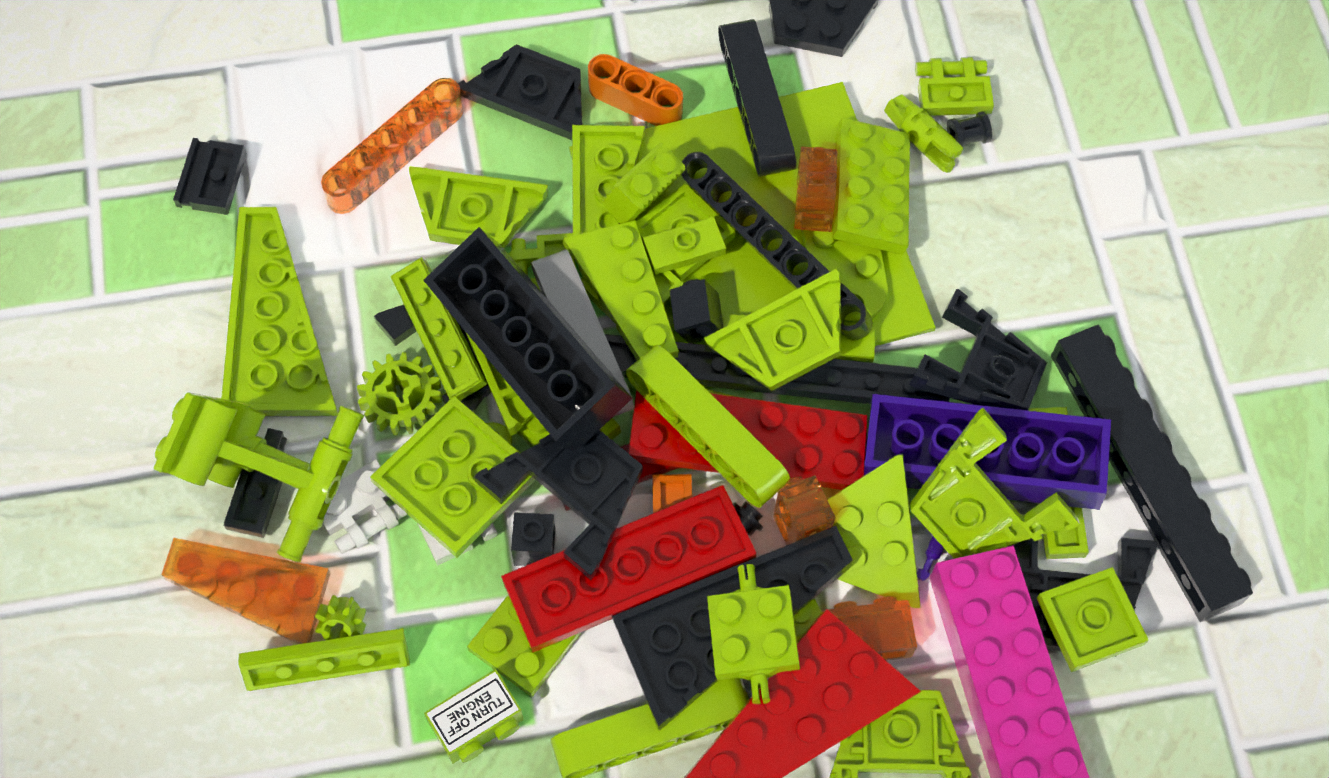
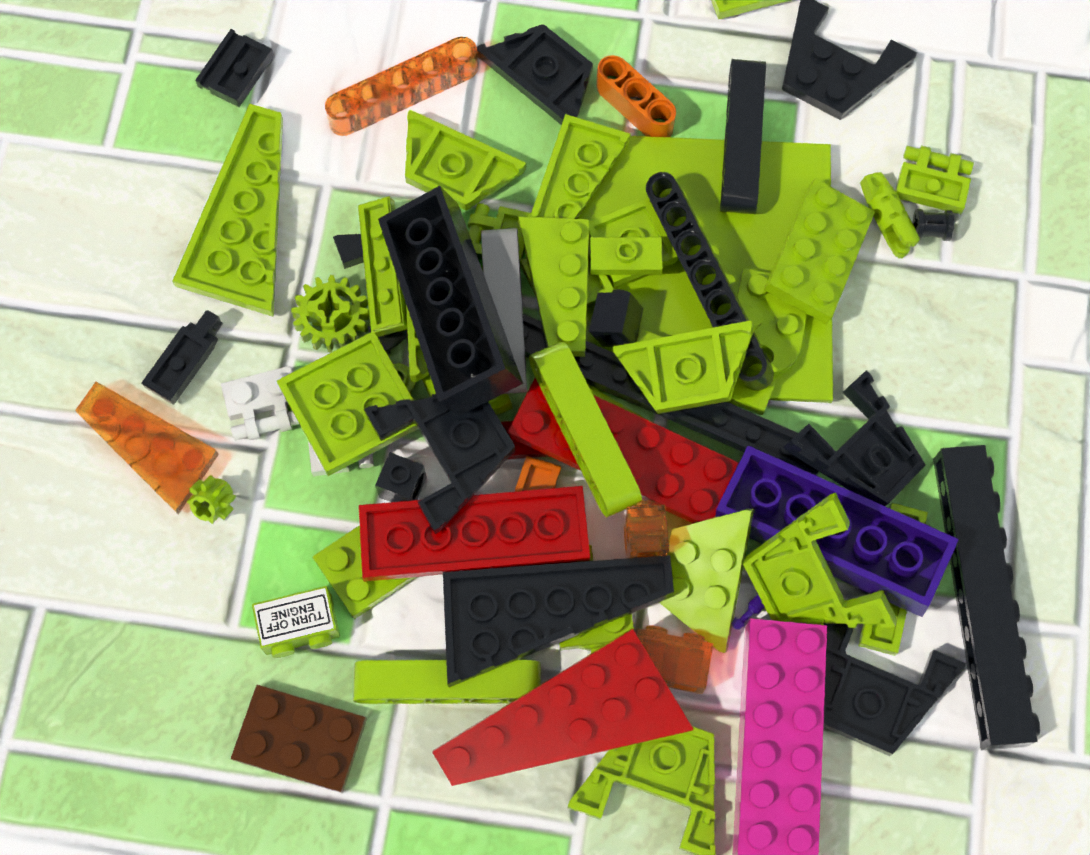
camera: 20 degrees right, 5 degrees up
lime plate [153,392,365,562] -> none
lime tile [238,628,410,691] -> none
lime brick [601,143,685,224] -> none
lime plate [707,564,800,704] -> none
black plate [733,501,764,537] -> none
clear orange brick [794,146,838,232] -> none
lime plate [1037,567,1149,672] -> none

